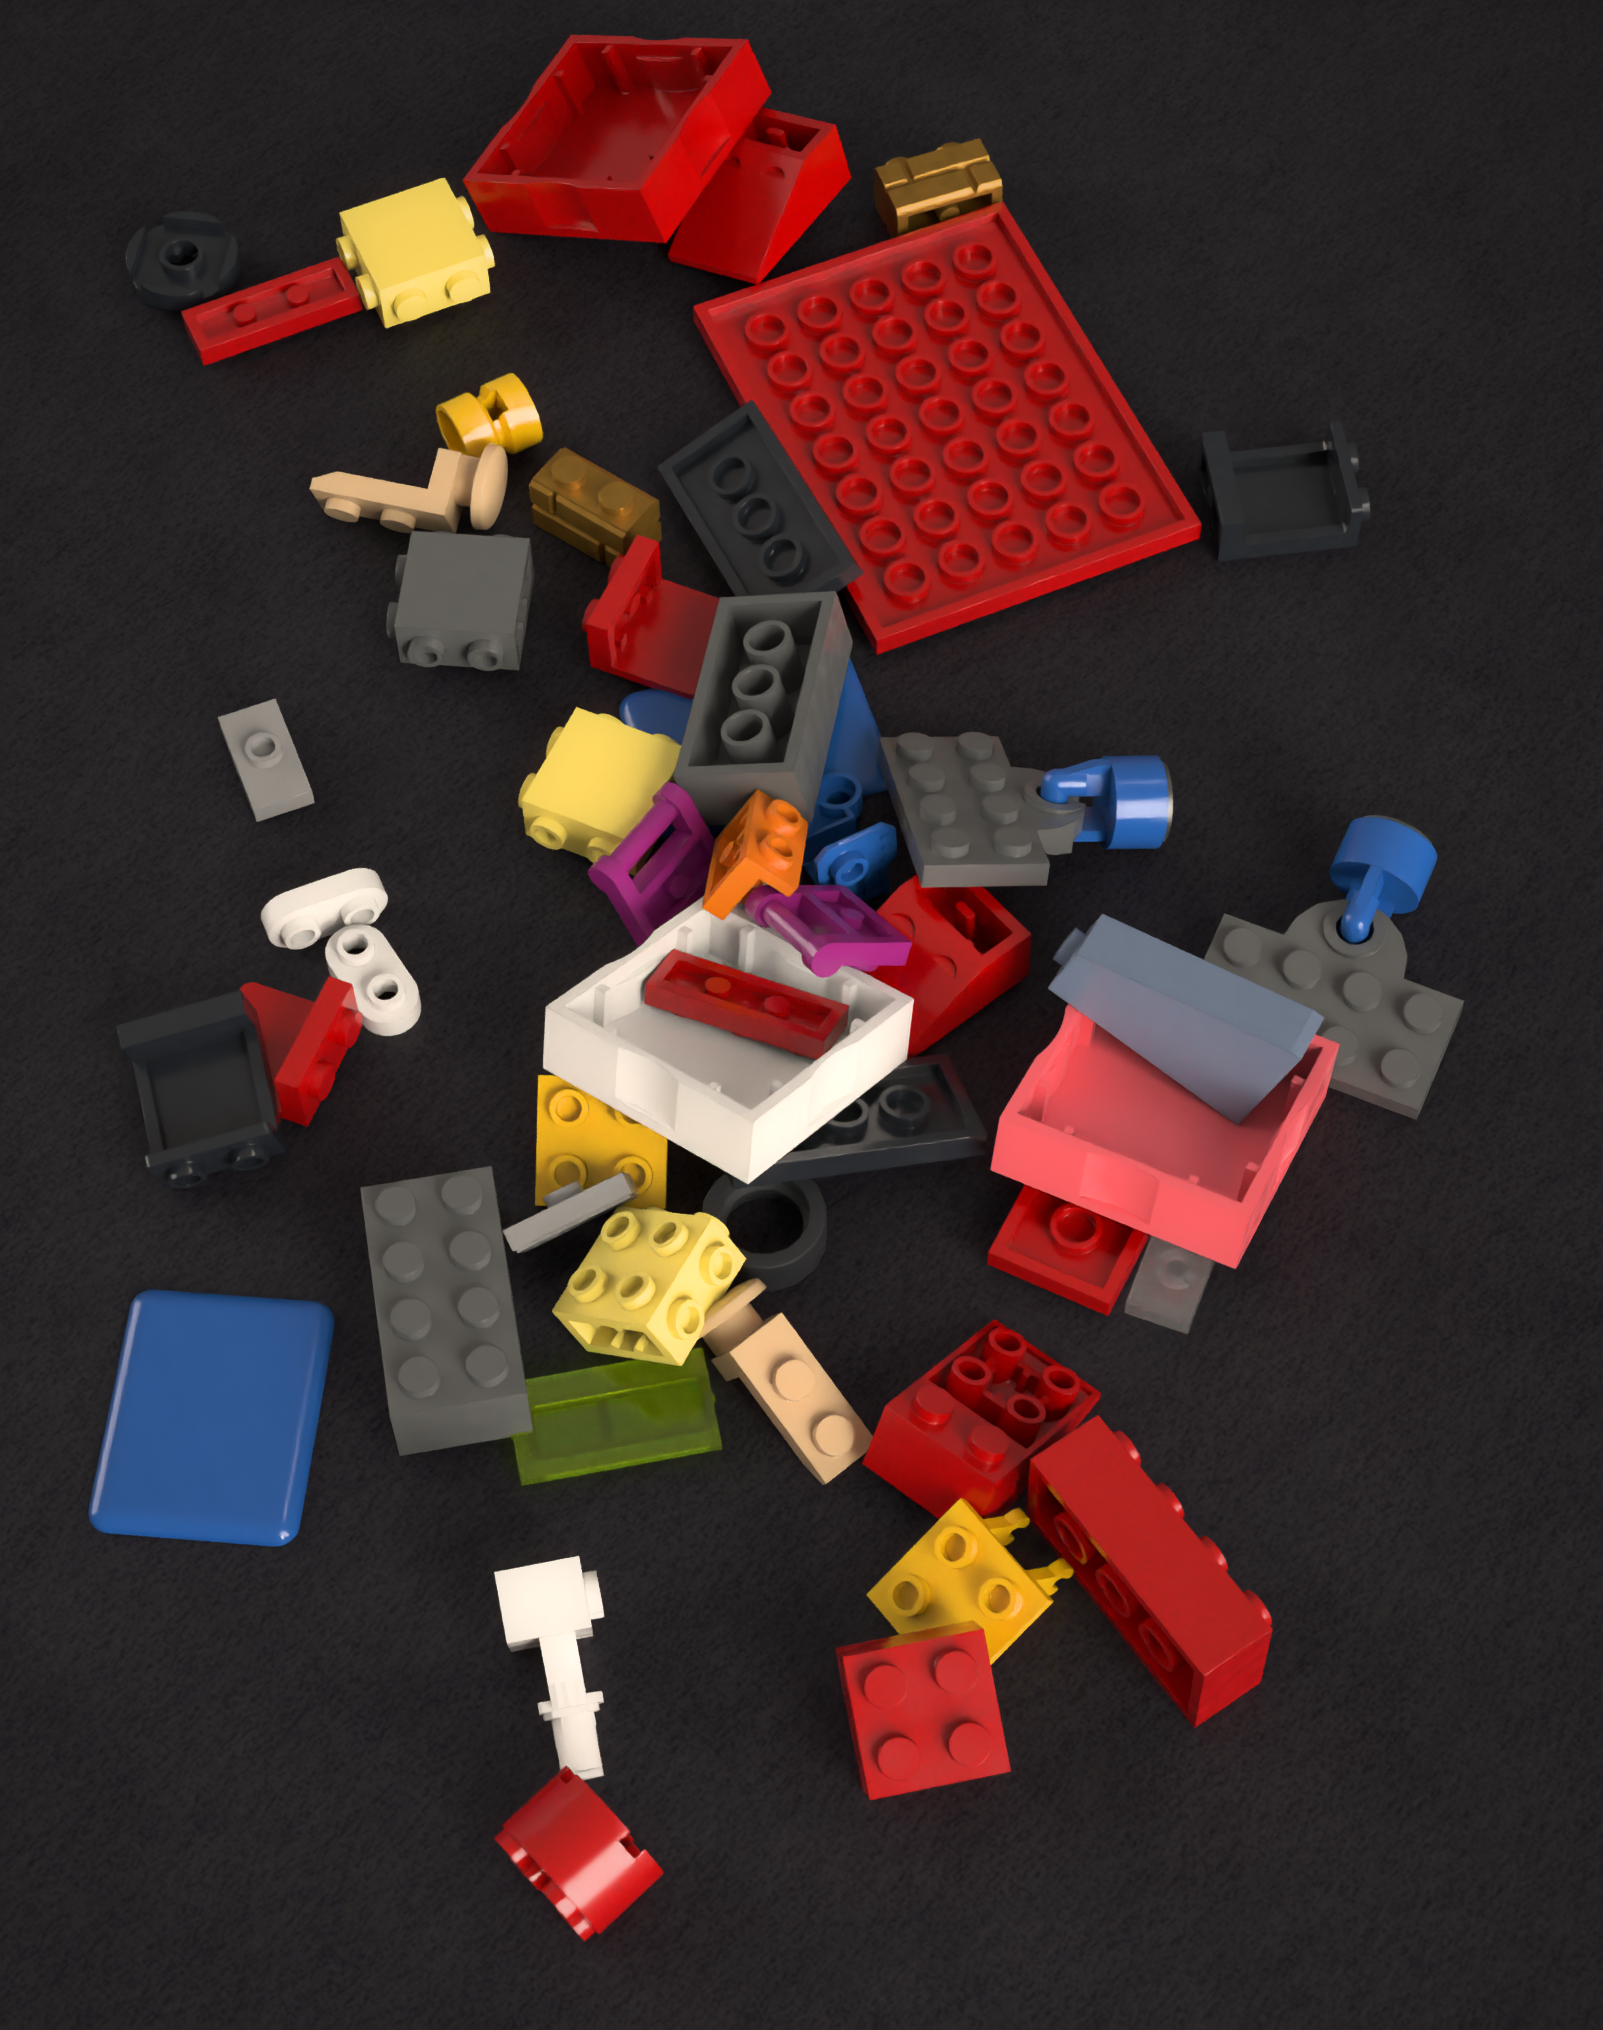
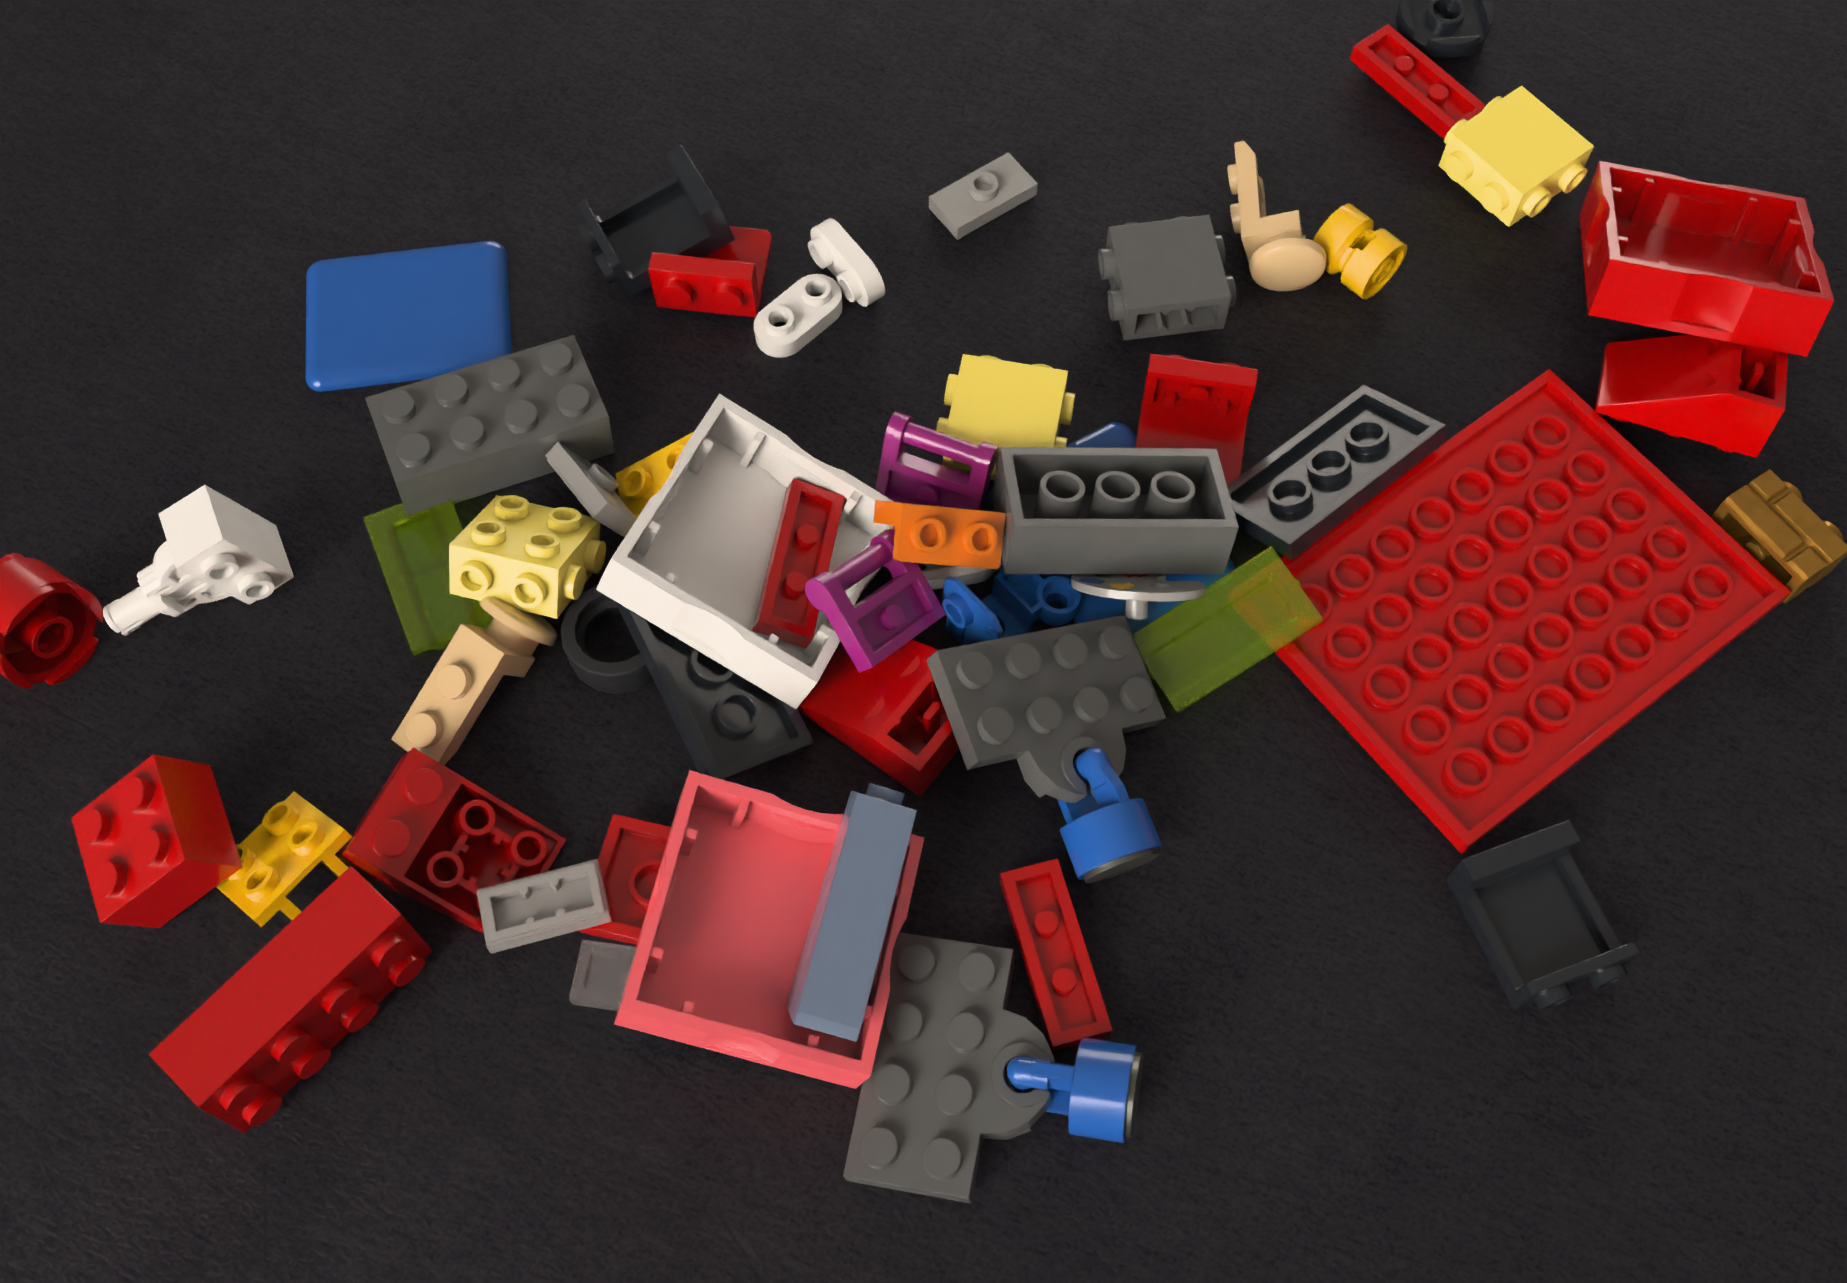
camera: 75 degrees right, 5 degrees up
pearl gold brick [529,447,662,568] -> none
none -> light grey plate [476,859,612,954]
none -> red plate [999,858,1113,1052]
none -> light grey piece [1071,574,1206,620]
none -> clear neon green piece [1133,546,1323,713]

